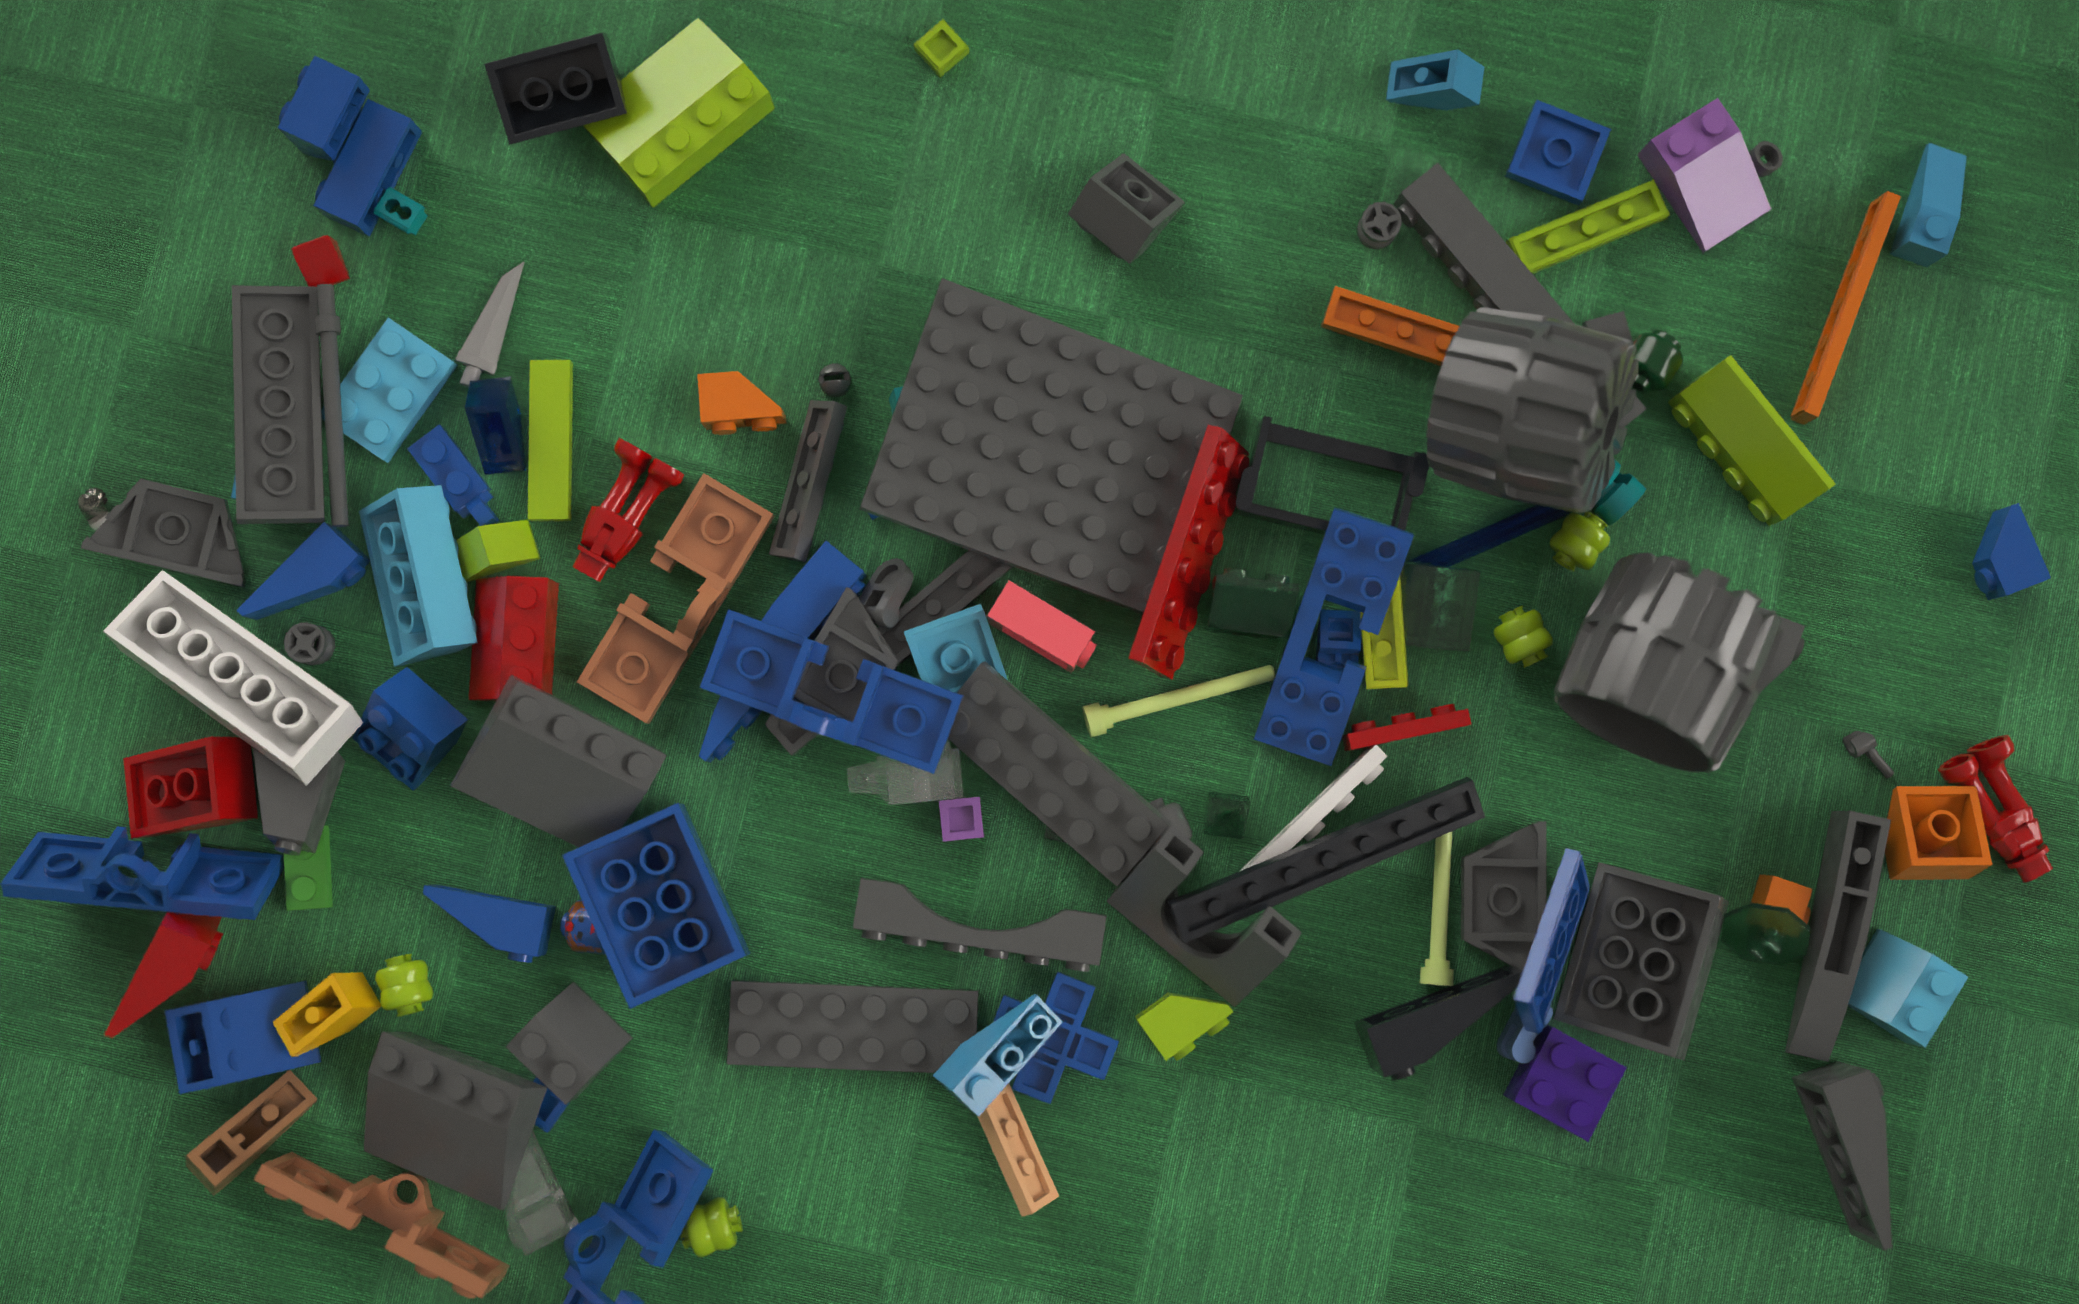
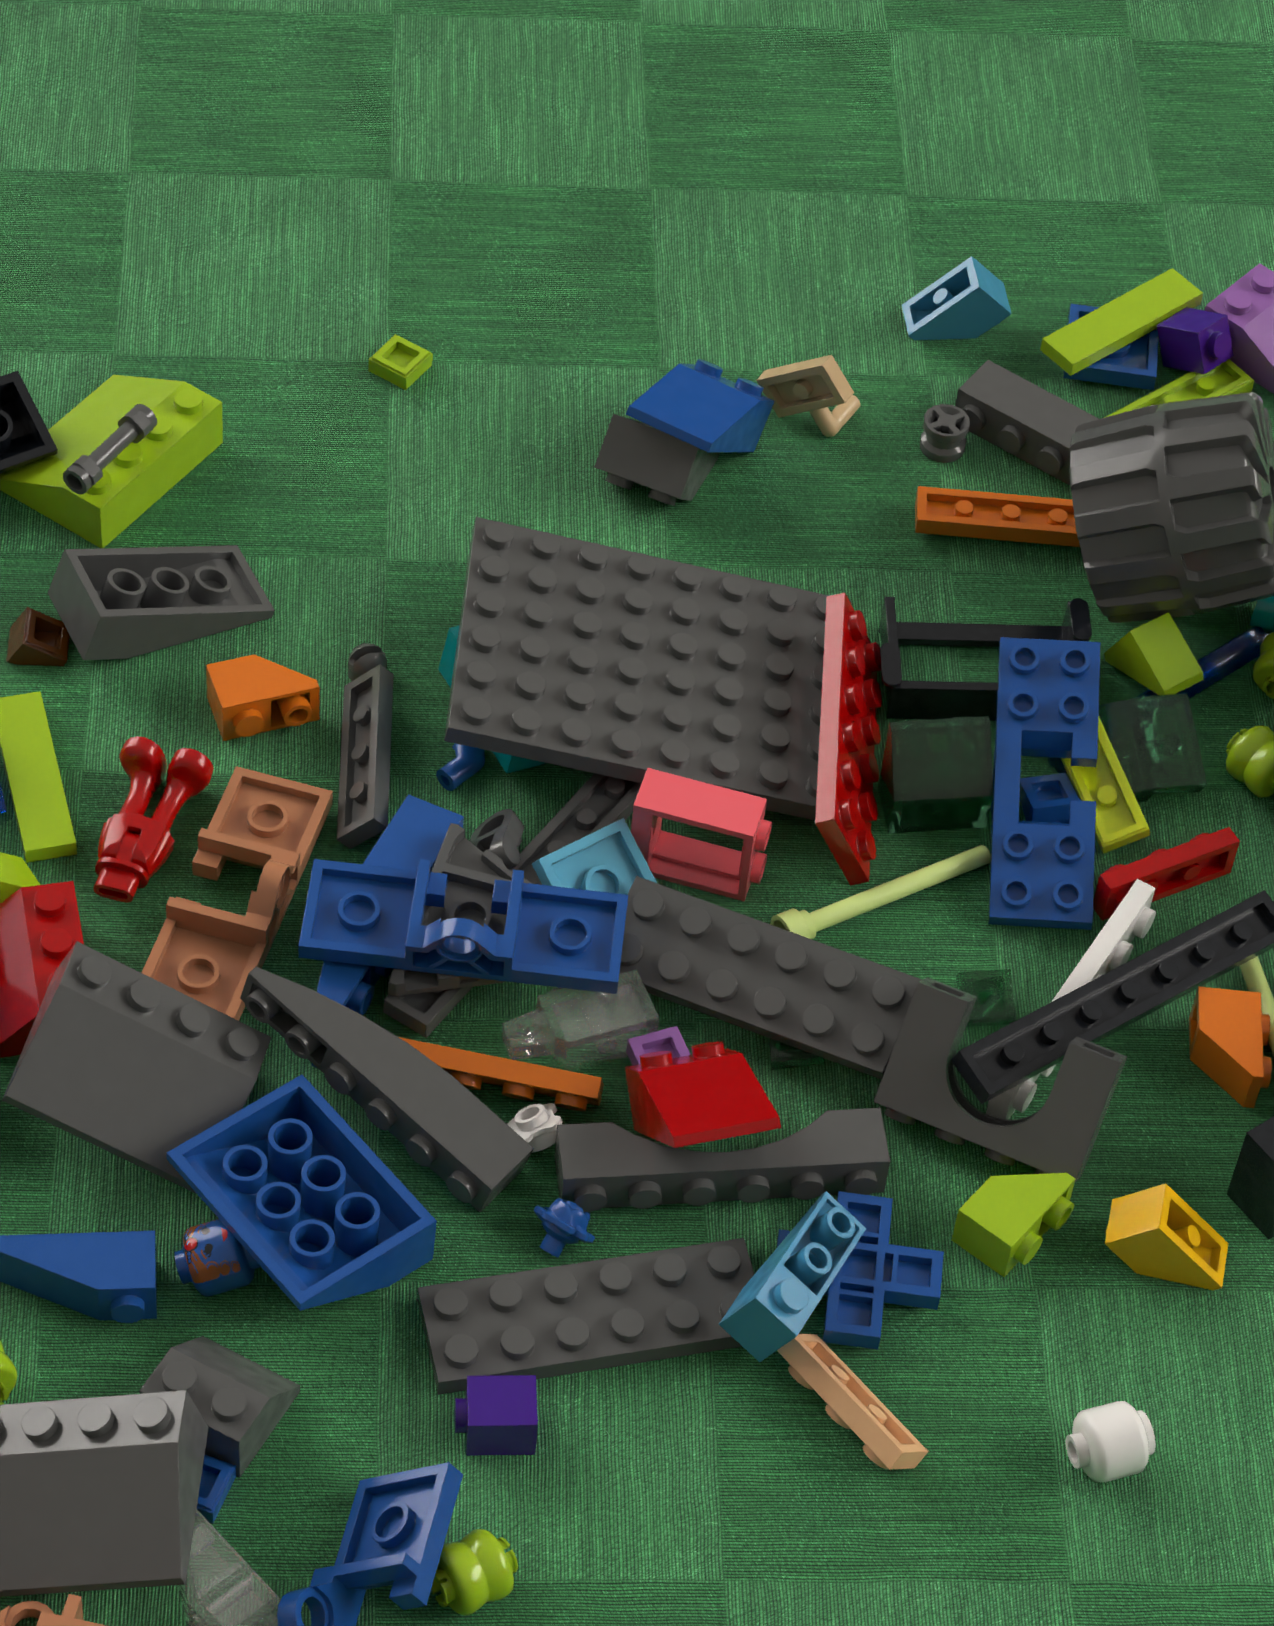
camera: 15 degrees left, 35 degrees down
none -> reddish brown slope [6,607,70,666]
none -> dark grey slope [48,545,275,660]
none -> dark grey bar [63,404,157,494]
none -> dark grey slope [240,967,534,1213]
none -> orange plate [399,1037,604,1111]
none -> dark purple brick [454,1375,538,1456]
none -> white plate [507,1103,563,1153]
none -> blue plant [533,1198,595,1257]
none -> red slope [625,1042,781,1148]
none -> blue slope [626,359,775,453]
none -> tan plate [756,355,860,437]
none -> lime tile [1040,268,1203,376]
none -> white head [1065,1401,1156,1482]
none -> lime slope [1104,612,1204,699]
none -> yellow slope [1105,1183,1229,1290]
none -> dark purple brick [1157,307,1234,374]
none -> orange slope [1189,986,1272,1108]

